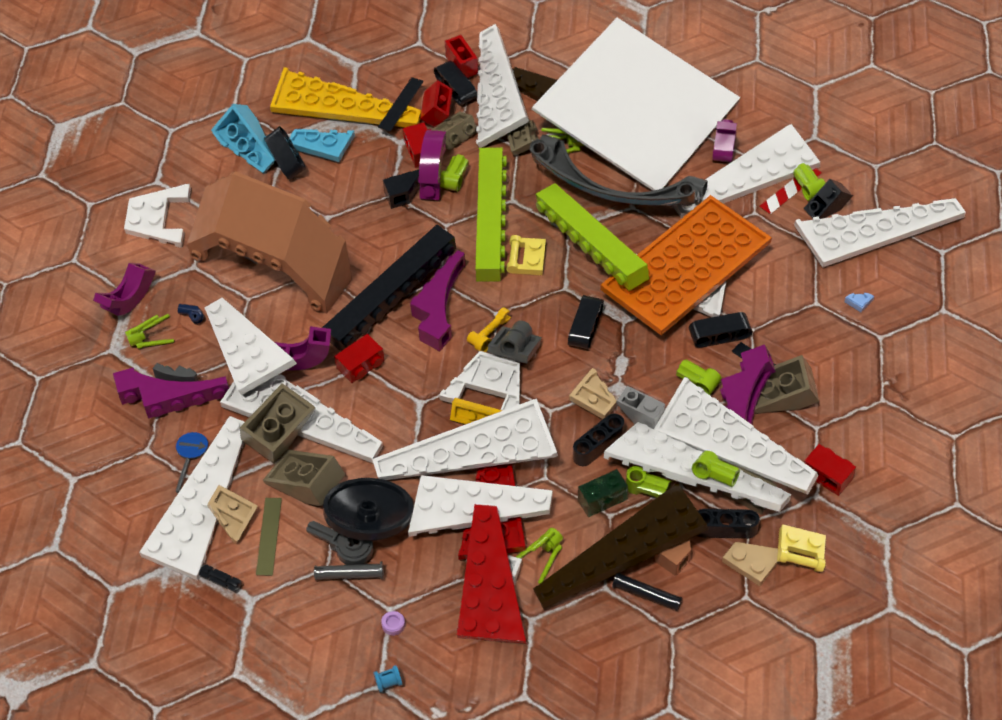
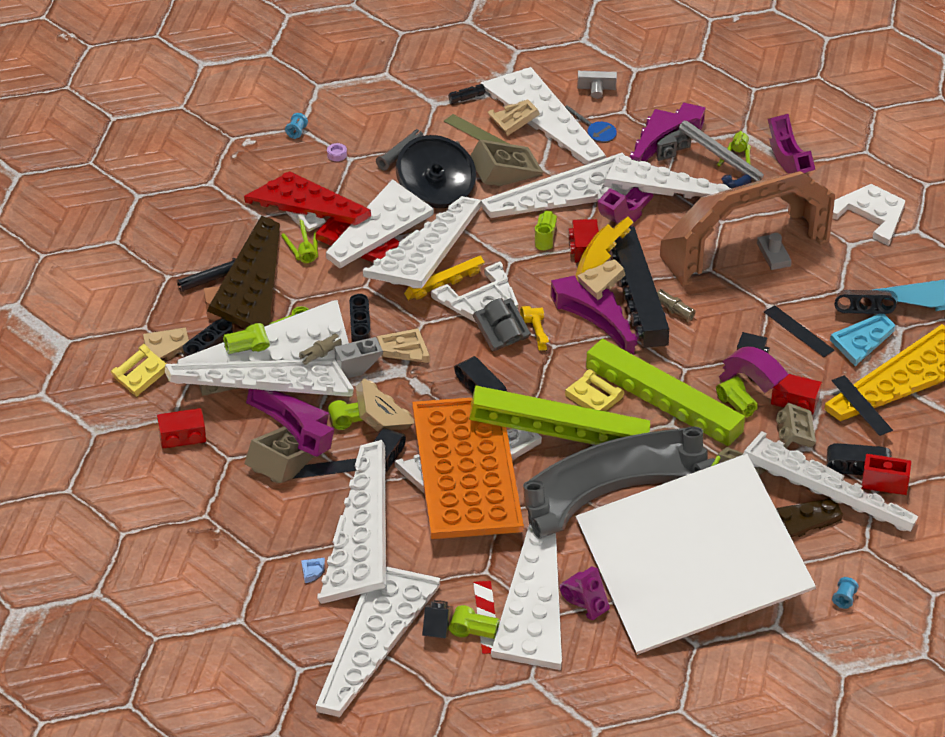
camera: 125 degrees right, 10 degrees down
dark tan slope [240,383,316,464] -> none
red brick [420,80,453,127] -> none
clear green brick [578,469,628,517] -> none
none -> dark tan pin [299,333,342,365]
none -> white wing [317,440,386,604]
none -> tan slope [356,378,414,432]
none -> lime piece [535,211,557,250]
none -> yellow slope [576,216,633,282]
none -> light grey tile [577,71,617,99]
none -> tan wing [577,260,625,300]
none -> dark tan pin [657,289,696,322]
none -> light grey axle [679,121,764,182]
none -> black sticker [764,305,835,357]
none -> dark azure bush [832,577,859,609]

